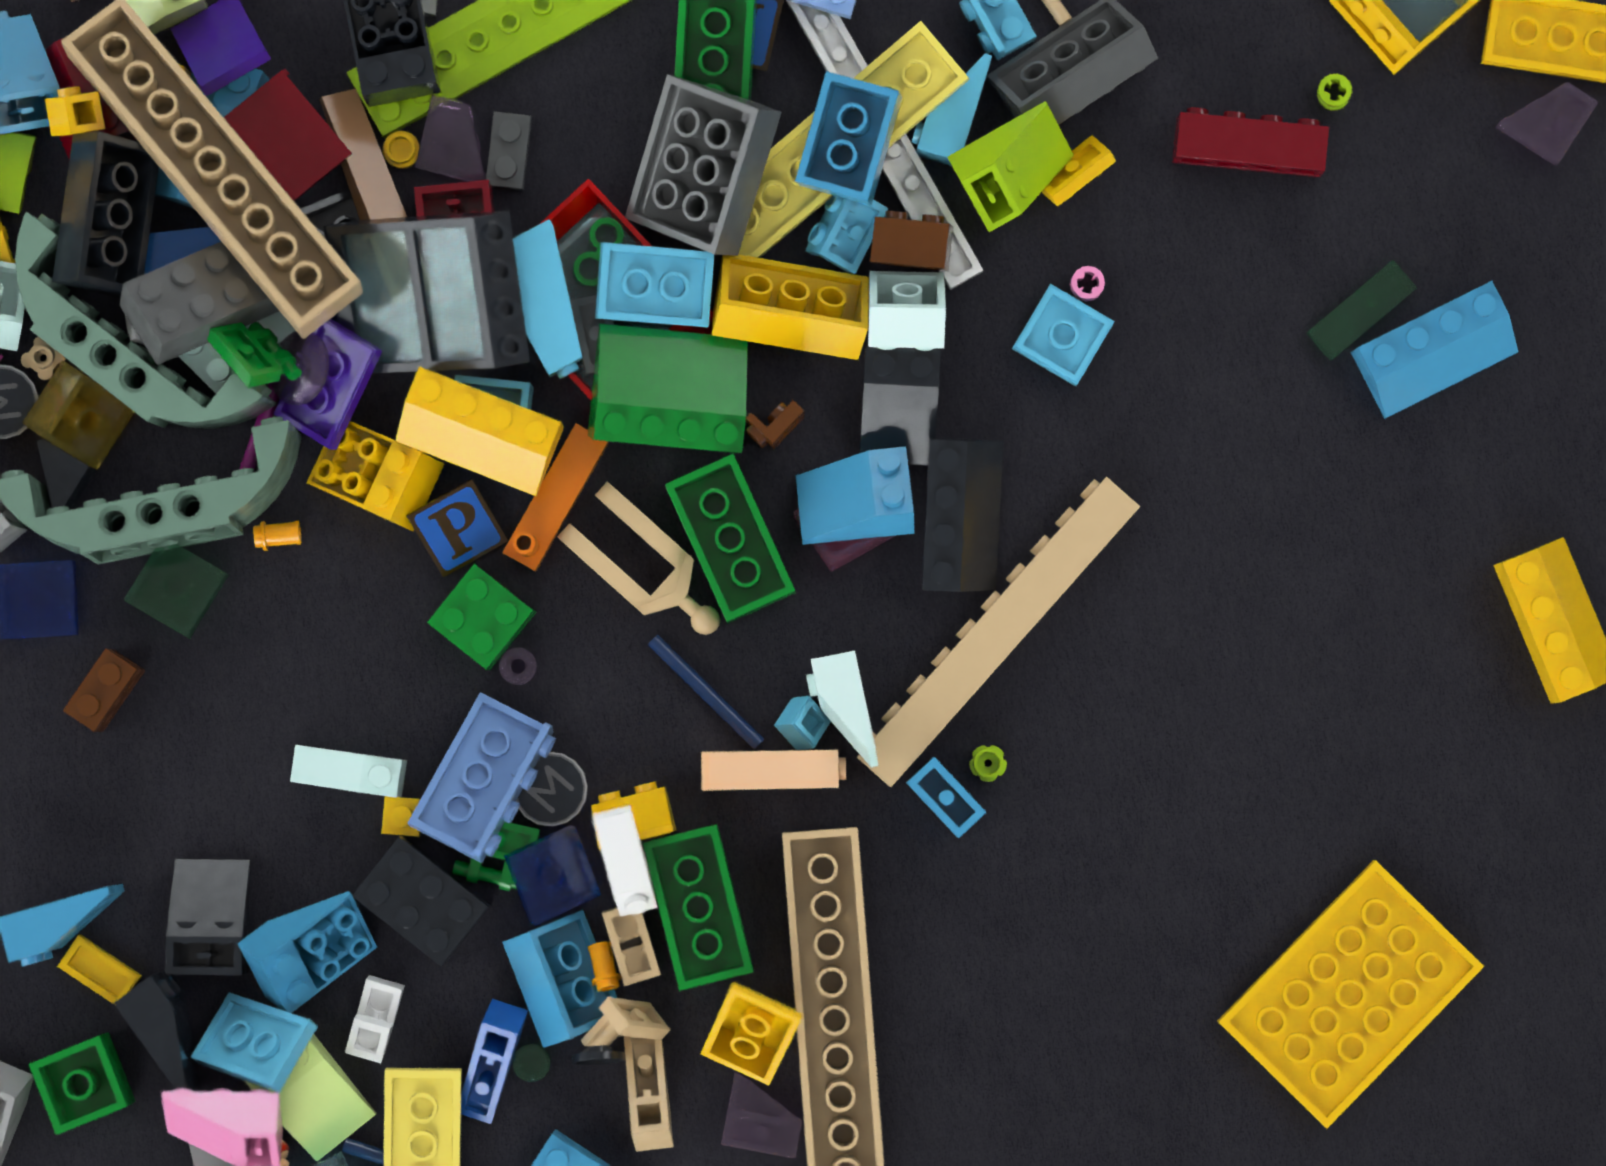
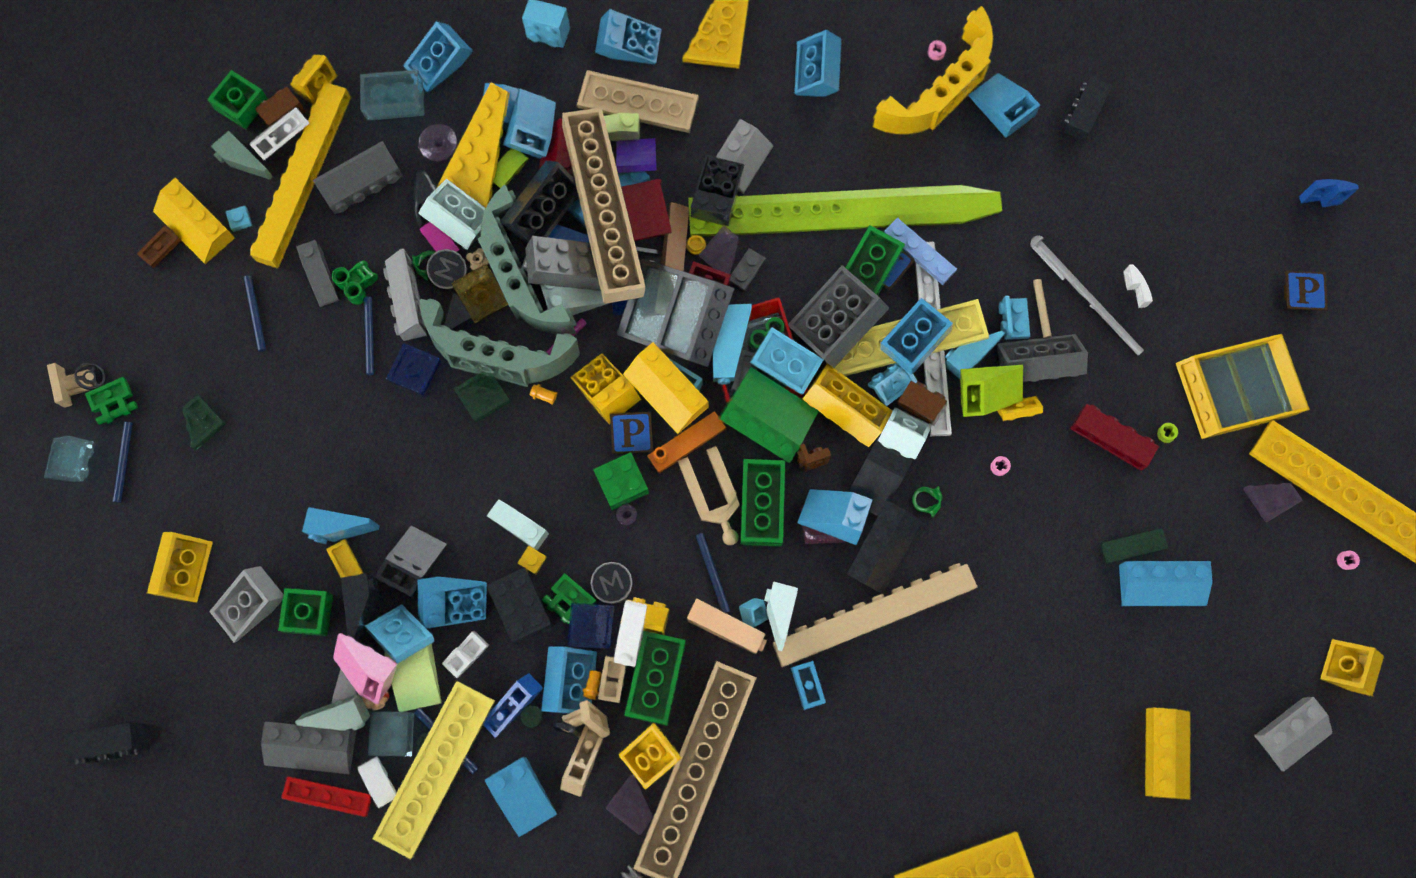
camera: 25 degrees right, 10 degrees down
yellow brick [45,86,105,136] -> none
reddish brown brick [63,648,145,732] -> none
green plate [207,322,302,388] -> none
clear purple dish [271,332,329,405] -> none
dark purple tile [273,319,383,450] -> none
medium blue bracket [408,692,556,863] -> none
lime plate [970,745,1007,782] -> none
medium azure plate [1012,284,1115,386] -> none
none -> green piece [912,486,942,517]

